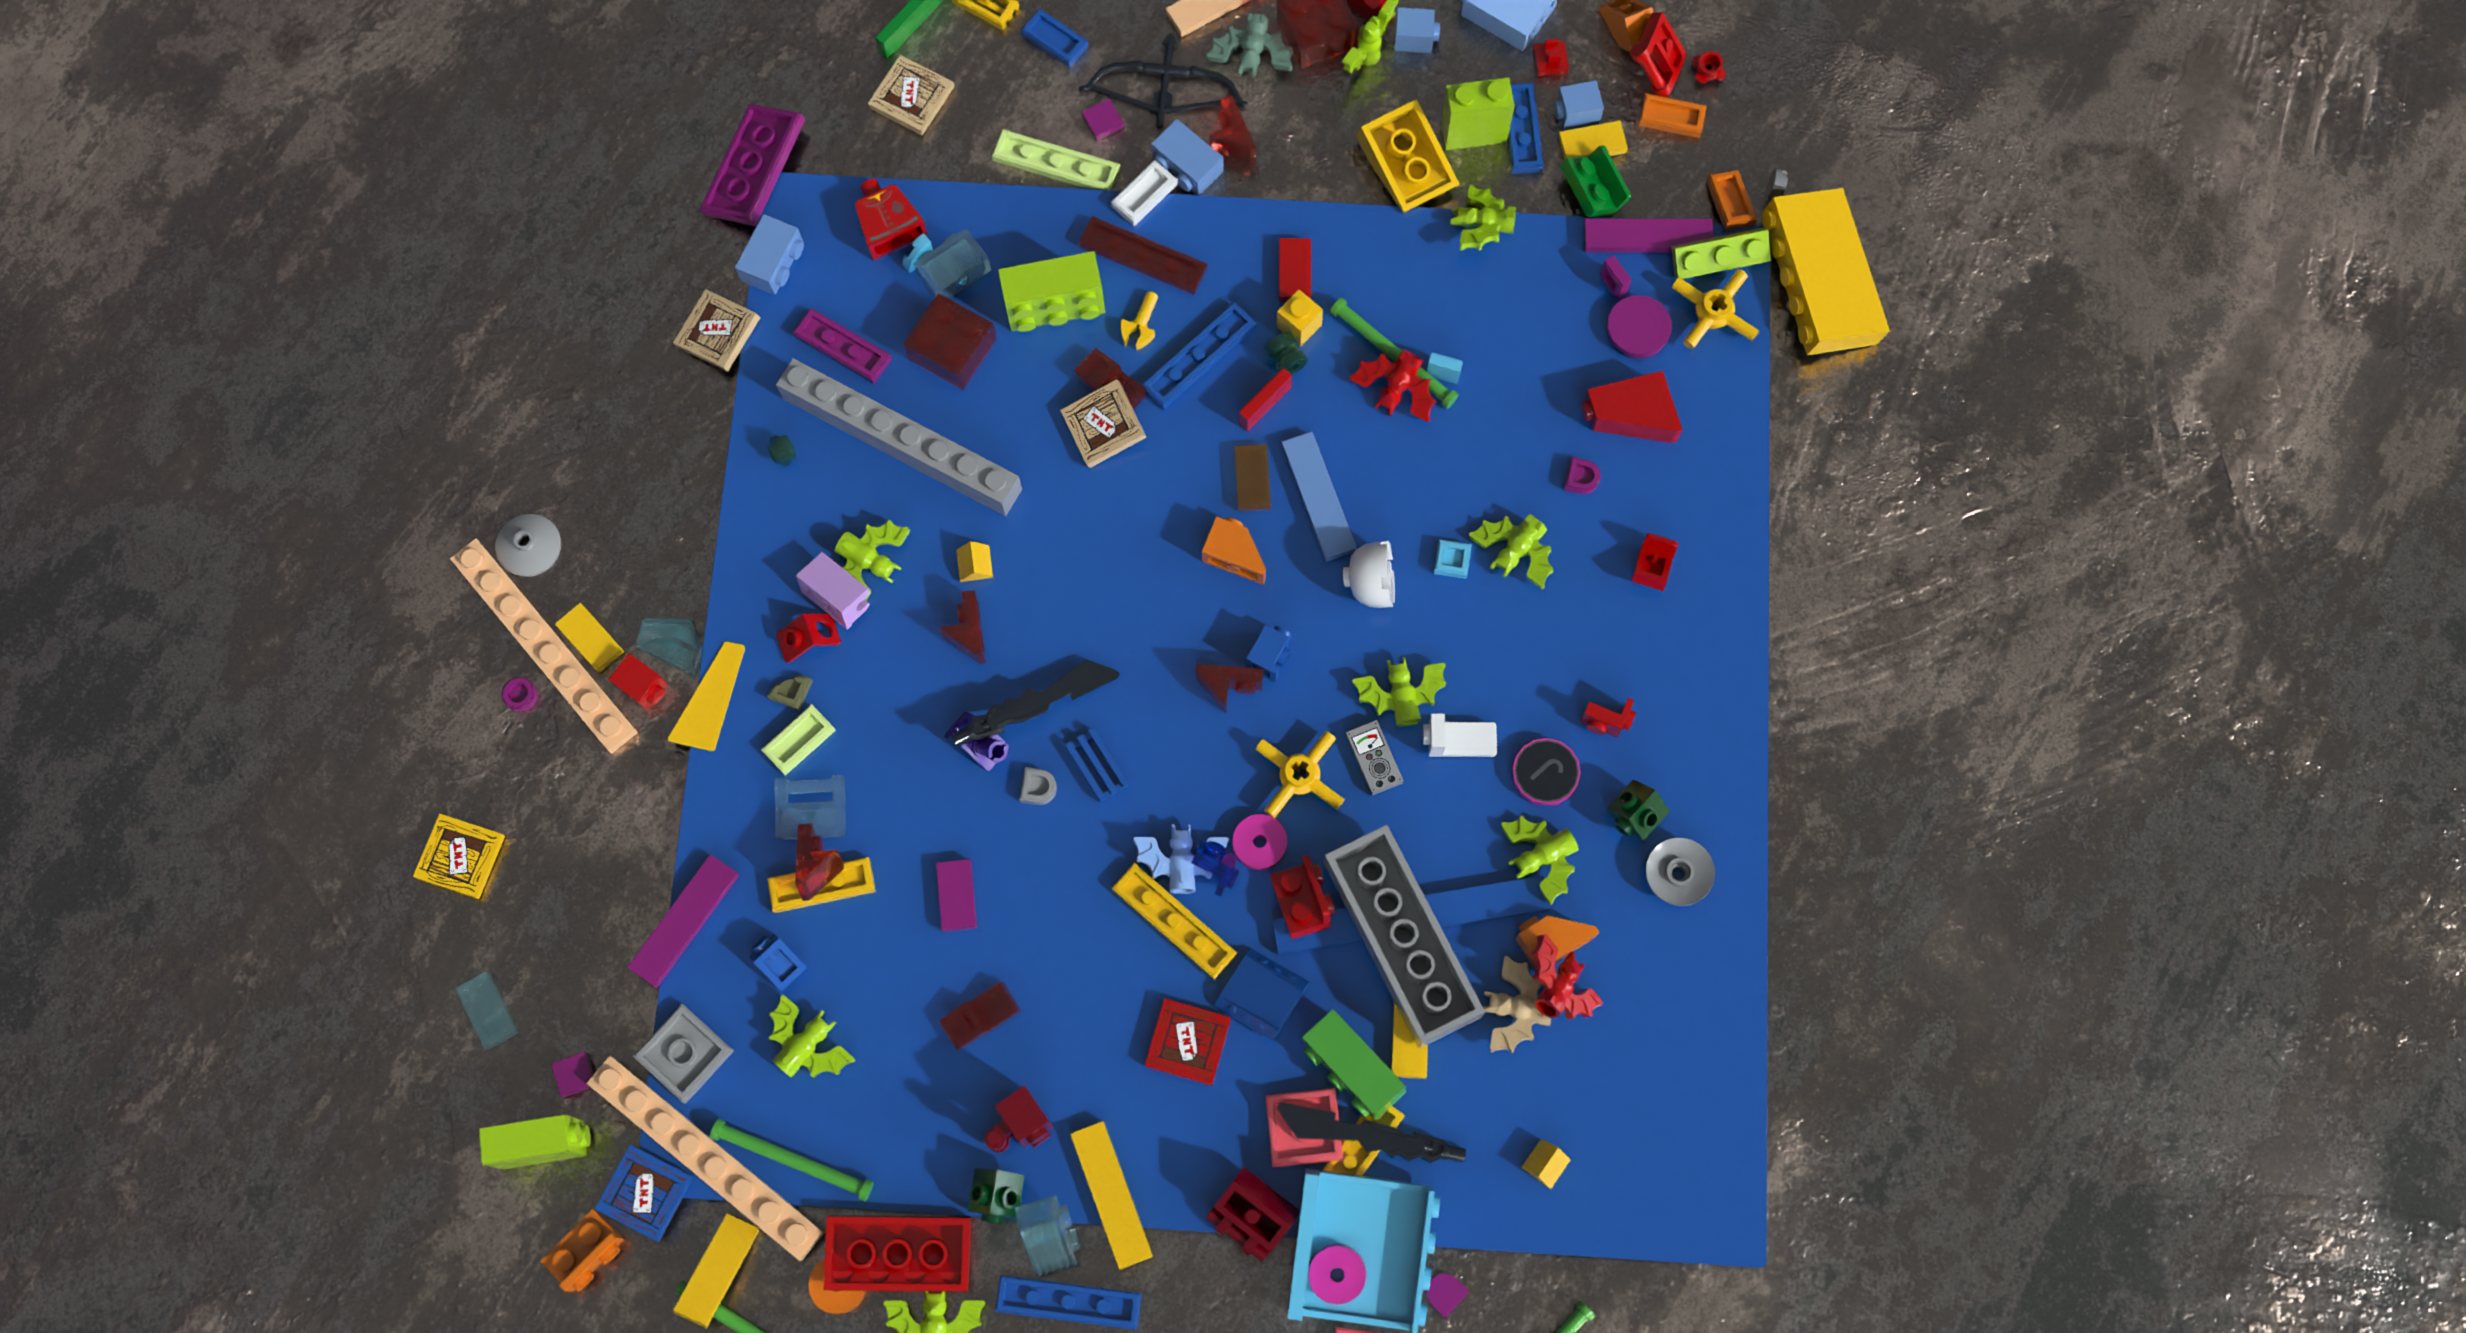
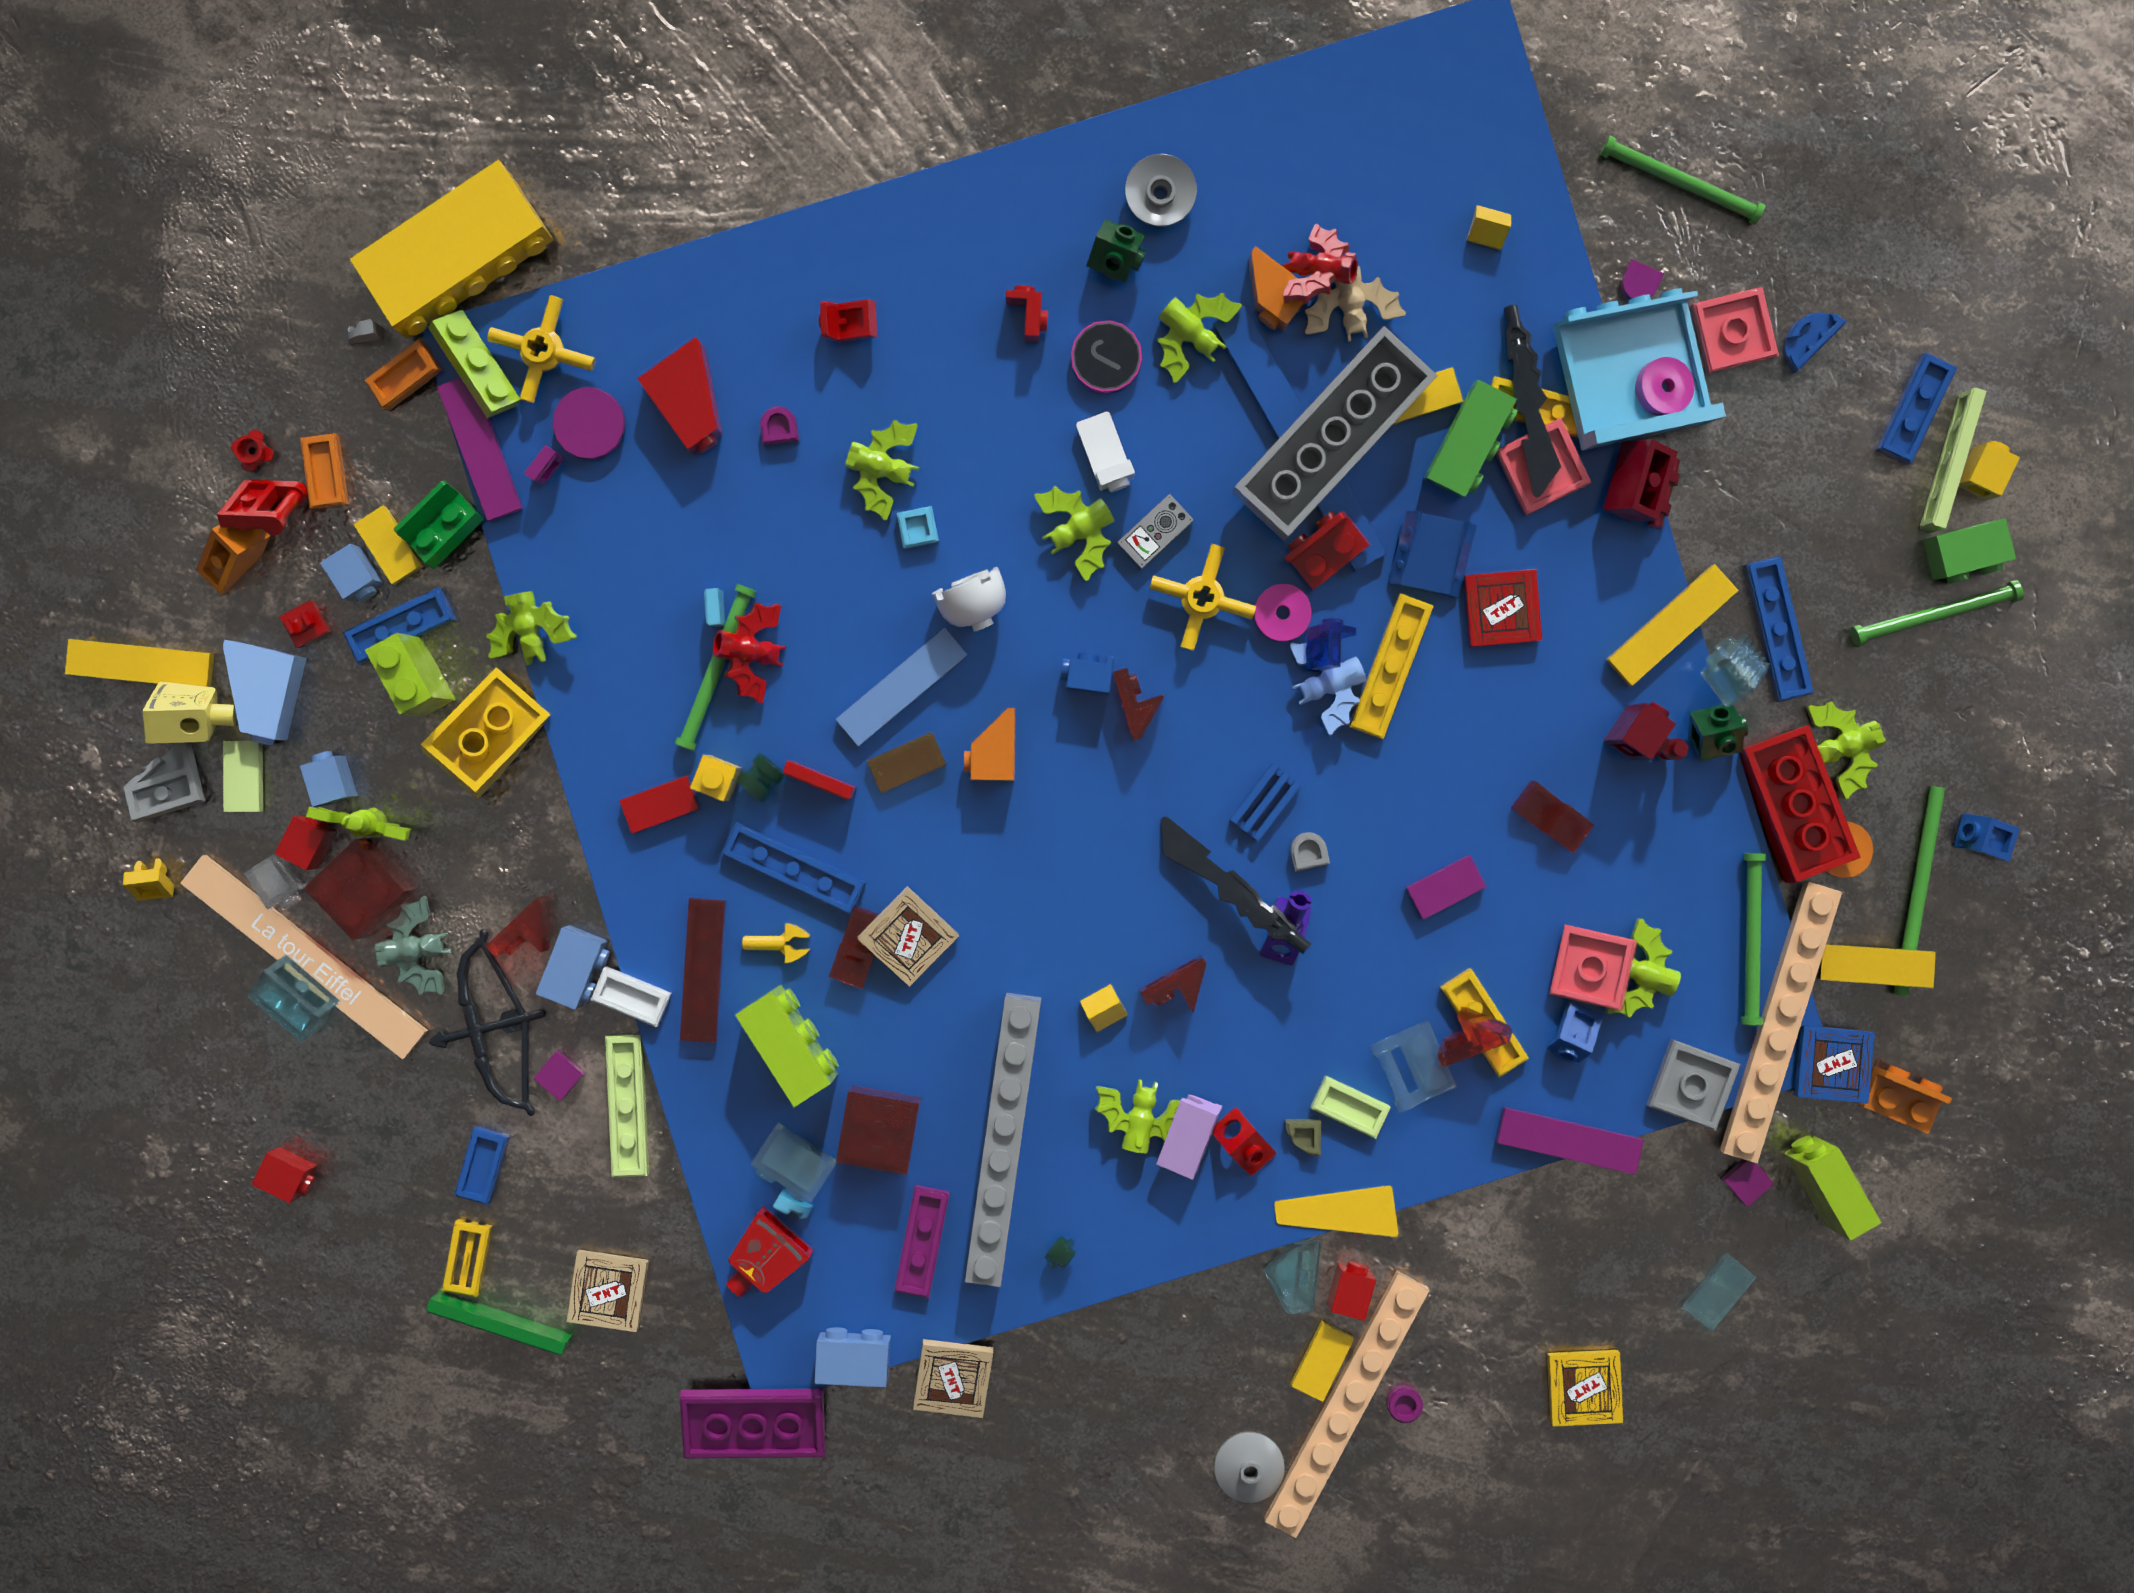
camera: 105 degrees left, 15 degrees up
none -> coral tile [1550,925,1638,1011]

